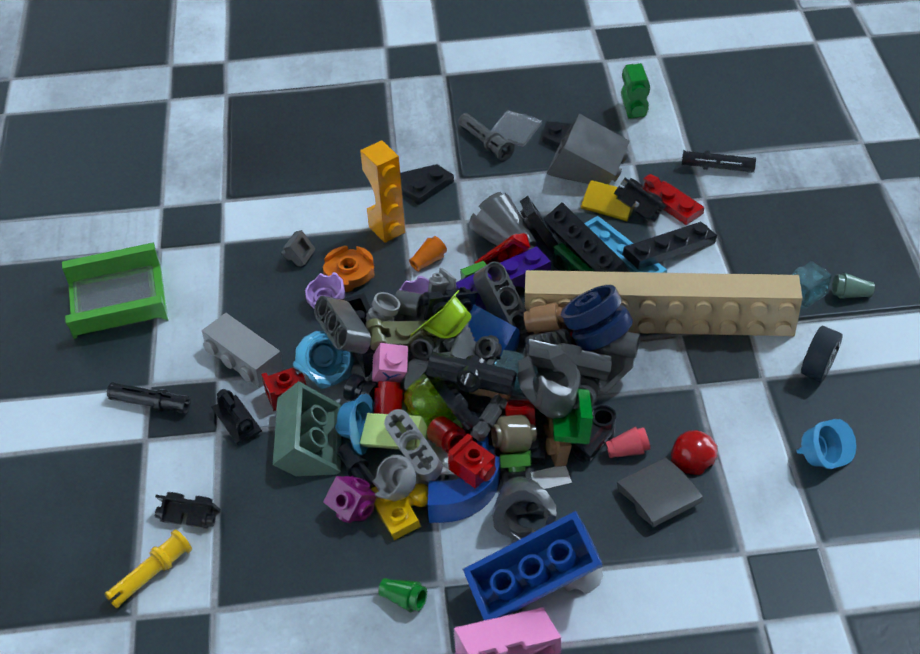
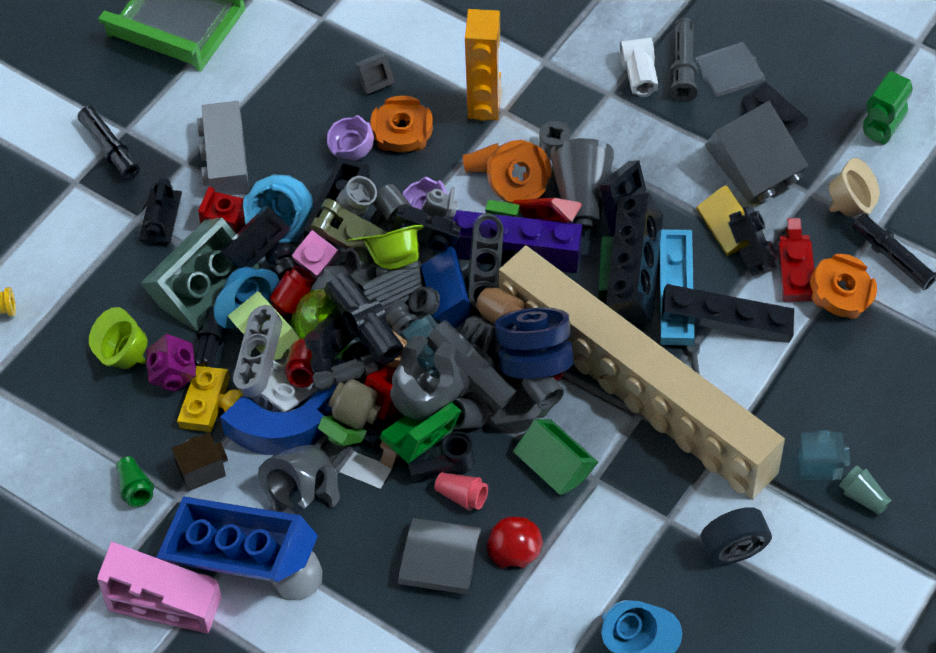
camera: 40 degrees right, 10 degrees up
black hinge [155,492,221,529] -> none
dark grey beam [314,296,371,354] -> none
light grey hair [373,455,416,501] -> none
black wing [400,164,454,205] -> none
red brick [448,434,496,489] -> none
none -> lime piece [89,307,148,369]
none -> dark brown brick [171,432,228,492]
none -> black plate [221,205,291,268]
none -> orange plate [487,140,551,203]
none -> green brick [513,419,598,495]
none -> dark grey wheel [539,121,570,160]
none -> white piece [620,37,658,97]
none -> orange plate [811,254,877,319]
none -> tan piece [829,158,880,217]

